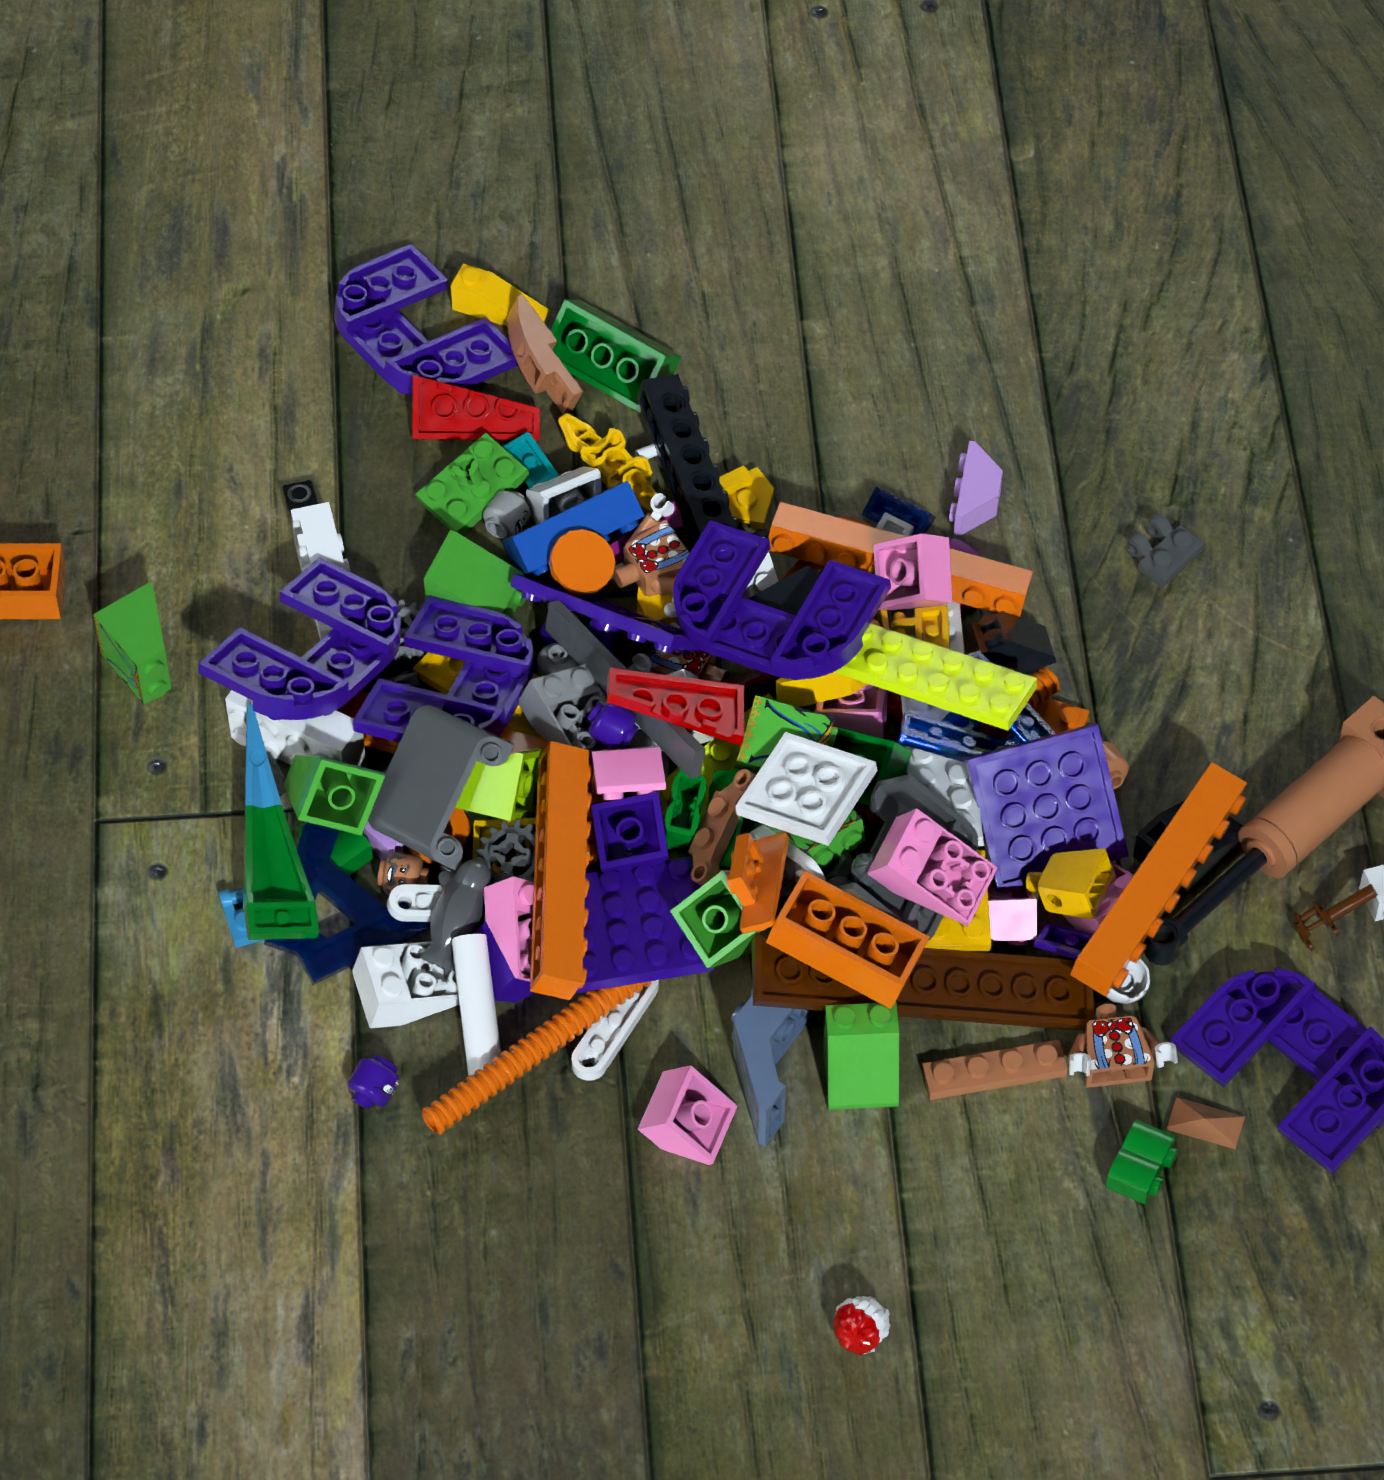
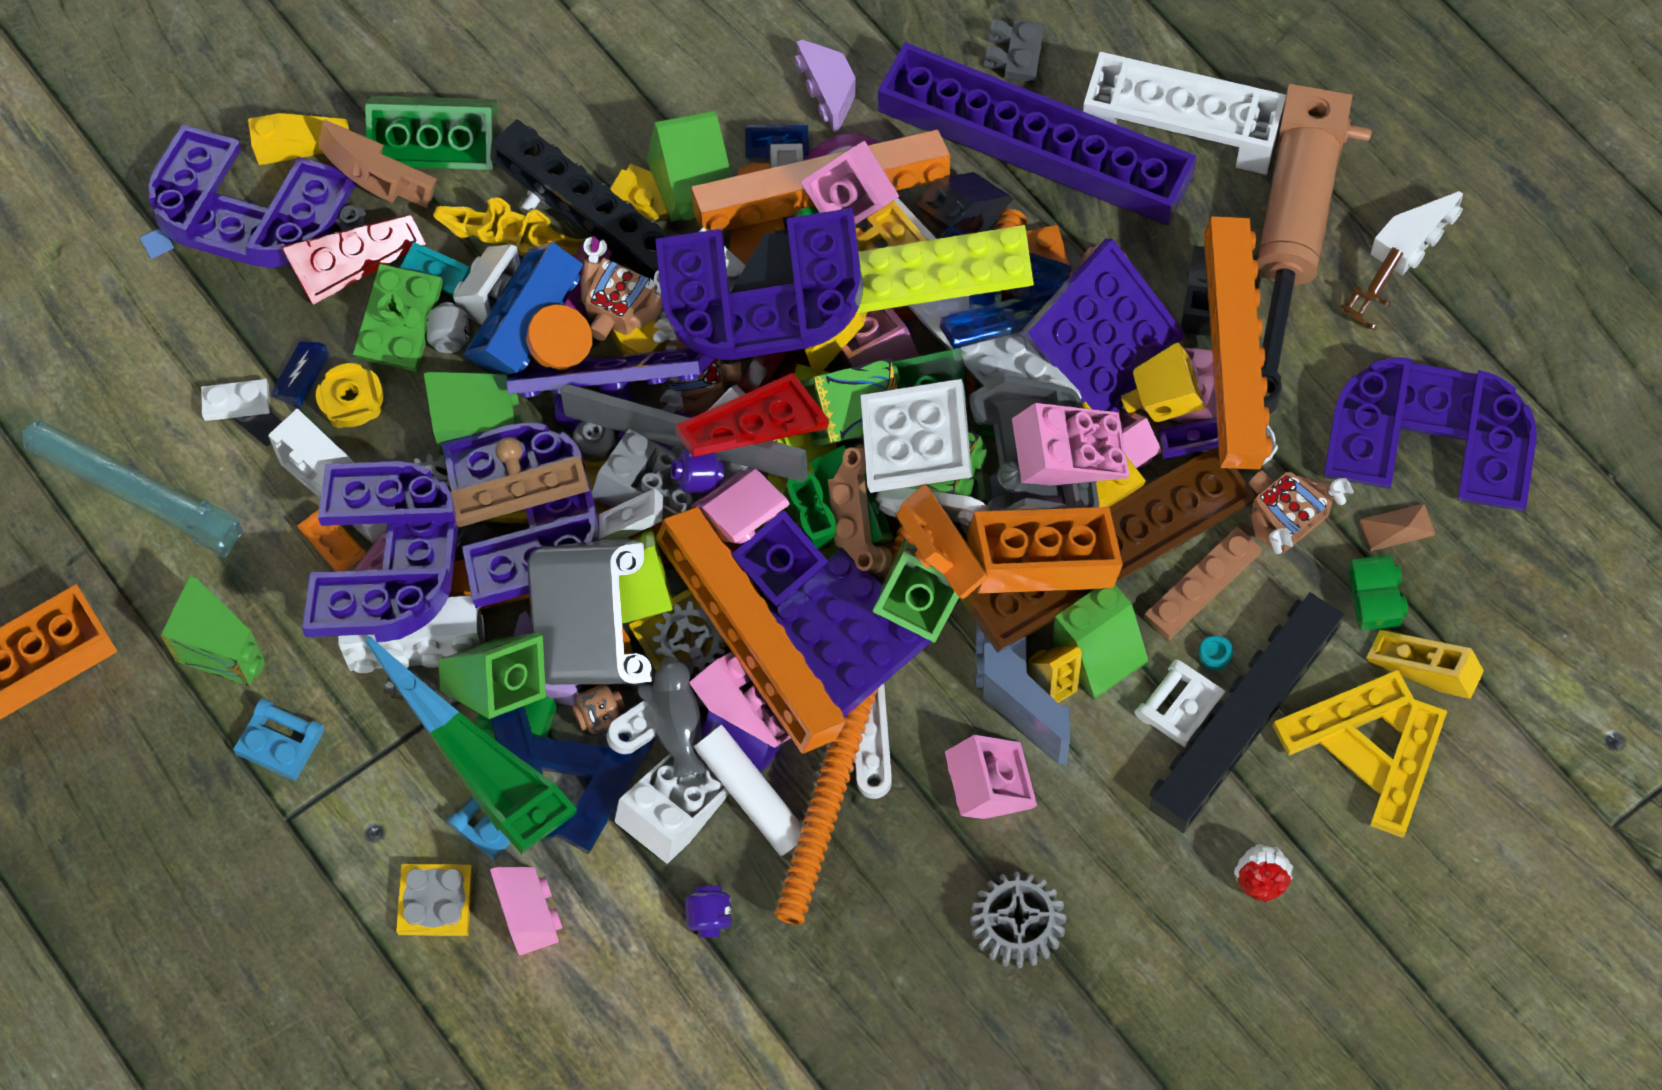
camera: 30 degrees left, 10 degrees up
none -> clear light blue brick [22,420,243,558]
none -> medium blue sticker [140,228,174,259]
none -> white plate [201,379,270,421]
none -> dark azure plate [233,698,324,782]
none -> clear blue slope [270,341,329,408]
none -> orange plate [297,509,366,572]
none -> yellow plate [316,363,383,428]
none -> dark grey plate [335,204,366,231]
none -> light grey piece [396,864,473,936]
none -> medium nougat plate [450,437,590,527]
none -> bright pink slope [490,867,562,956]
none -> white plate [599,488,663,541]
none -> bright green slope [647,111,732,221]
none -> dark purple brick [878,42,1196,226]
none -> light grey gear [970,871,1067,969]
none -> yellow slope [1026,646,1082,703]
none -> white plate [1083,52,1287,175]
none -> white plate [1134,660,1226,748]
none -> black brick [1149,592,1344,834]
none -> teal tile [1198,635,1233,671]
none -> yellow plate [1273,670,1447,838]
none -> yellow slope [1366,630,1484,699]

